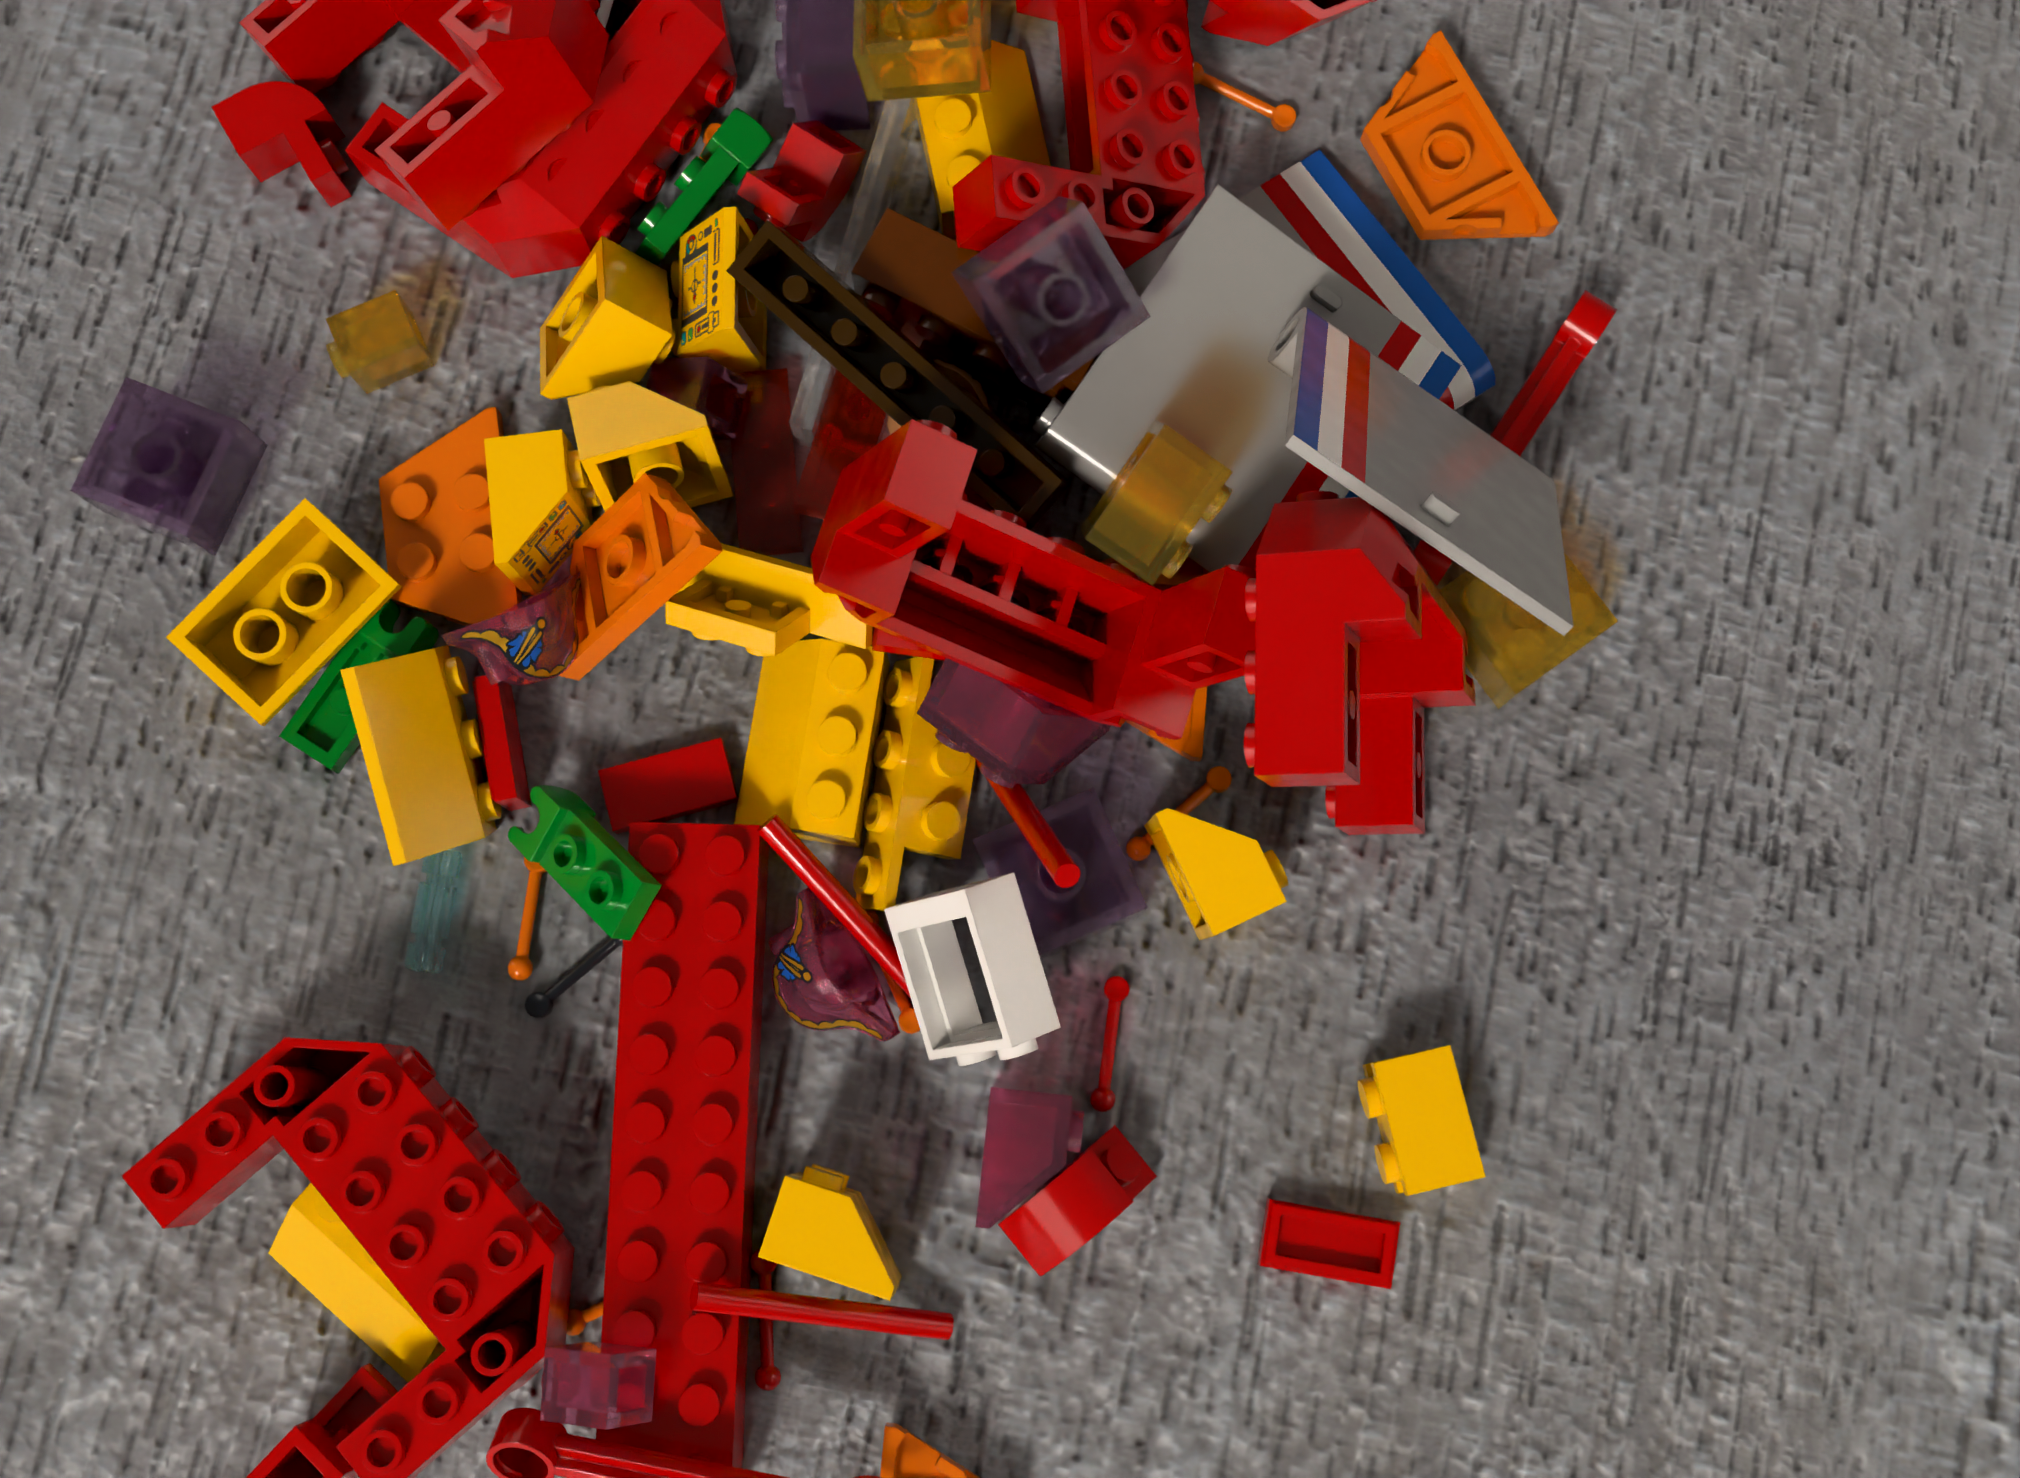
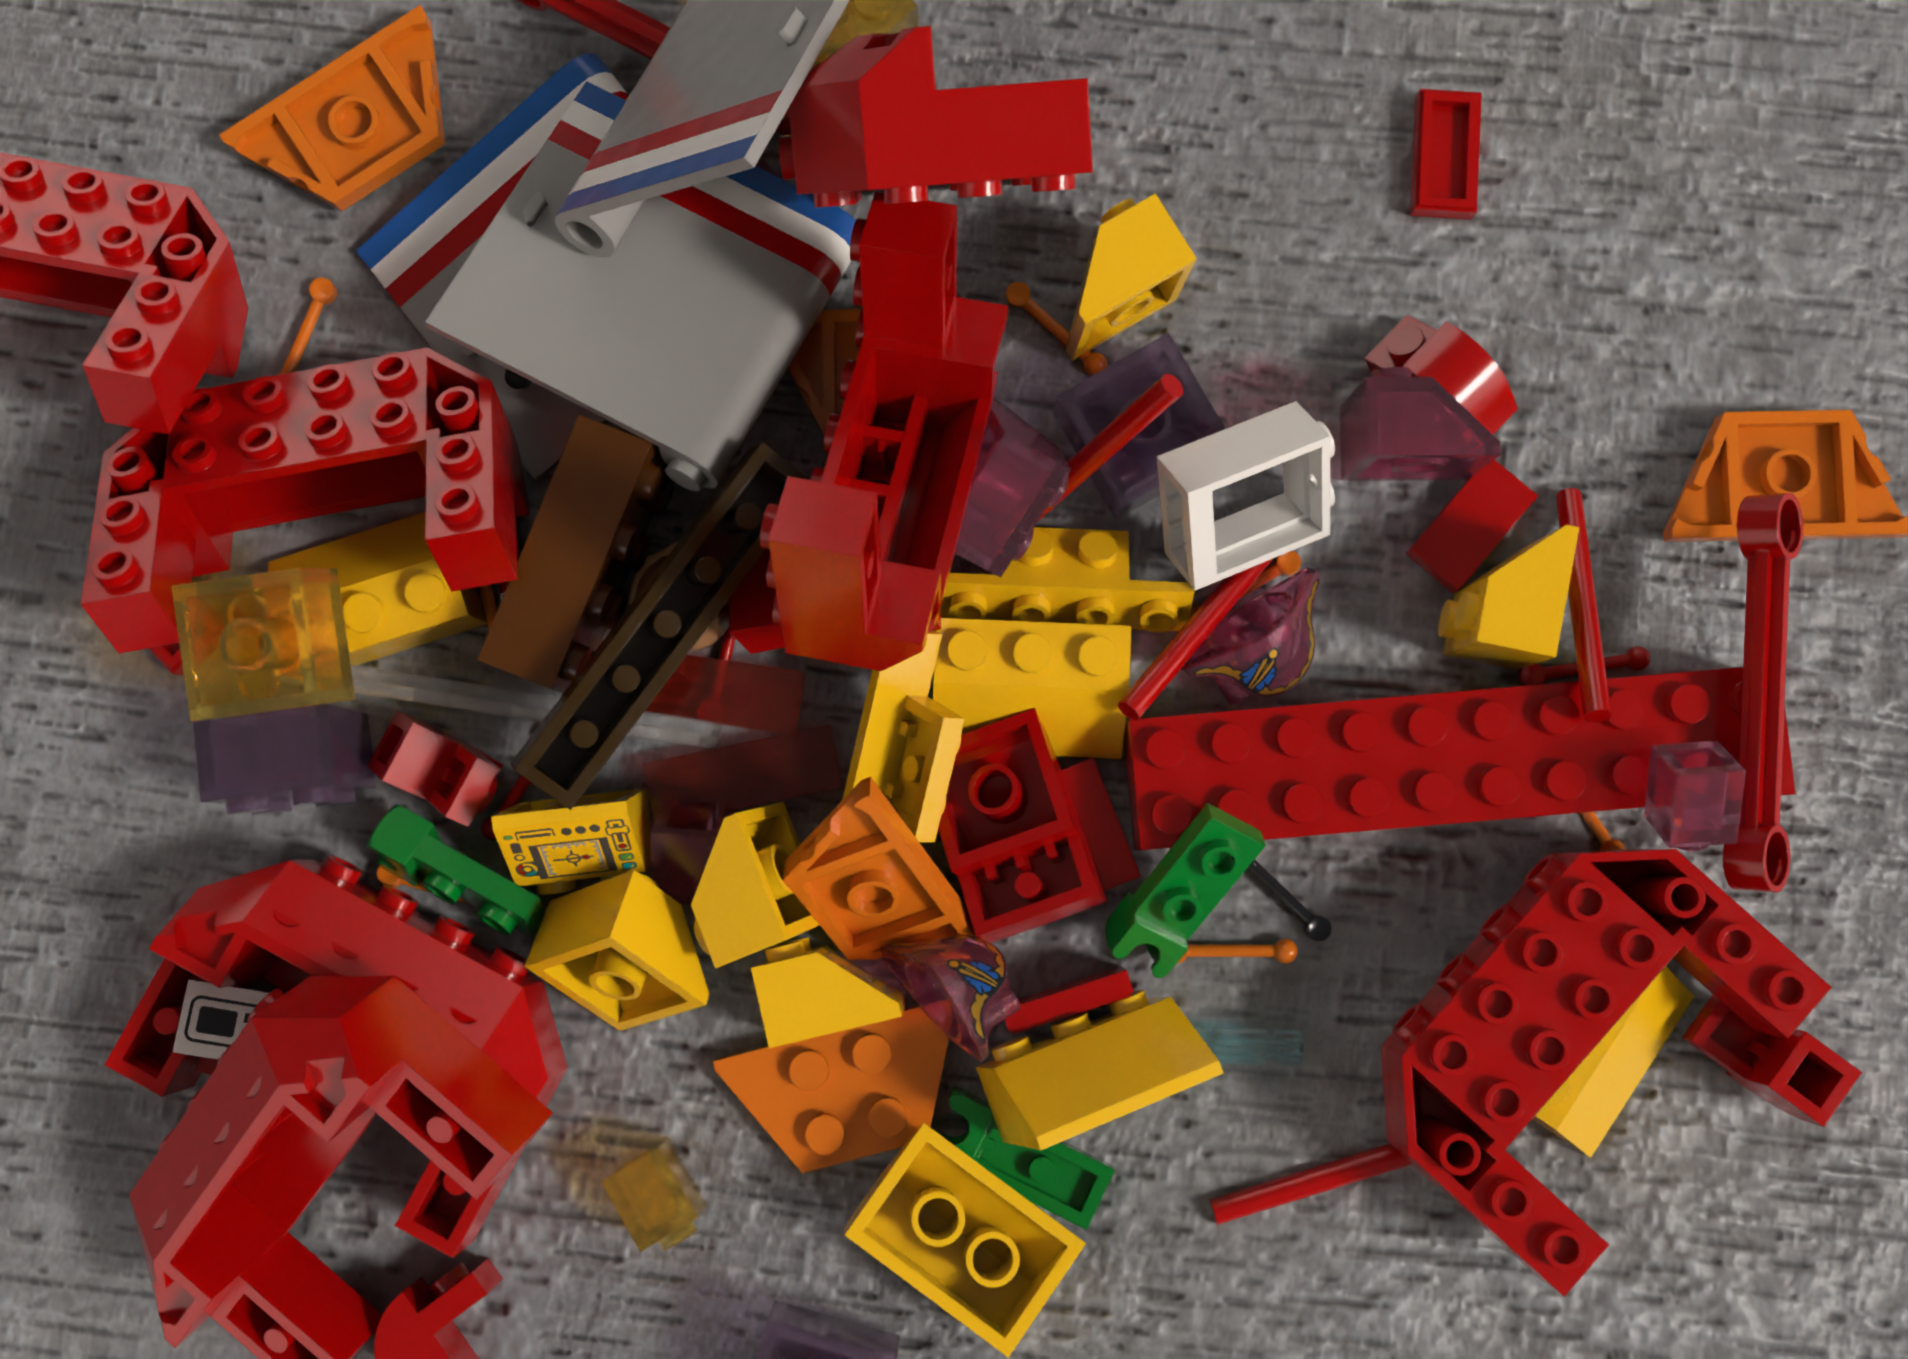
camera: 95 degrees left, 5 degrees up
brick [951,196,1151,394] -> none
clear yellow brick [1080,420,1233,586] -> none
red hinge [1090,976,1130,1112] -> none
yellow brick [1358,1045,1486,1196] -> none
none -> red slope [938,708,1108,943]
none -> red bar [1209,1144,1412,1225]
none -> red tile [1405,456,1538,593]

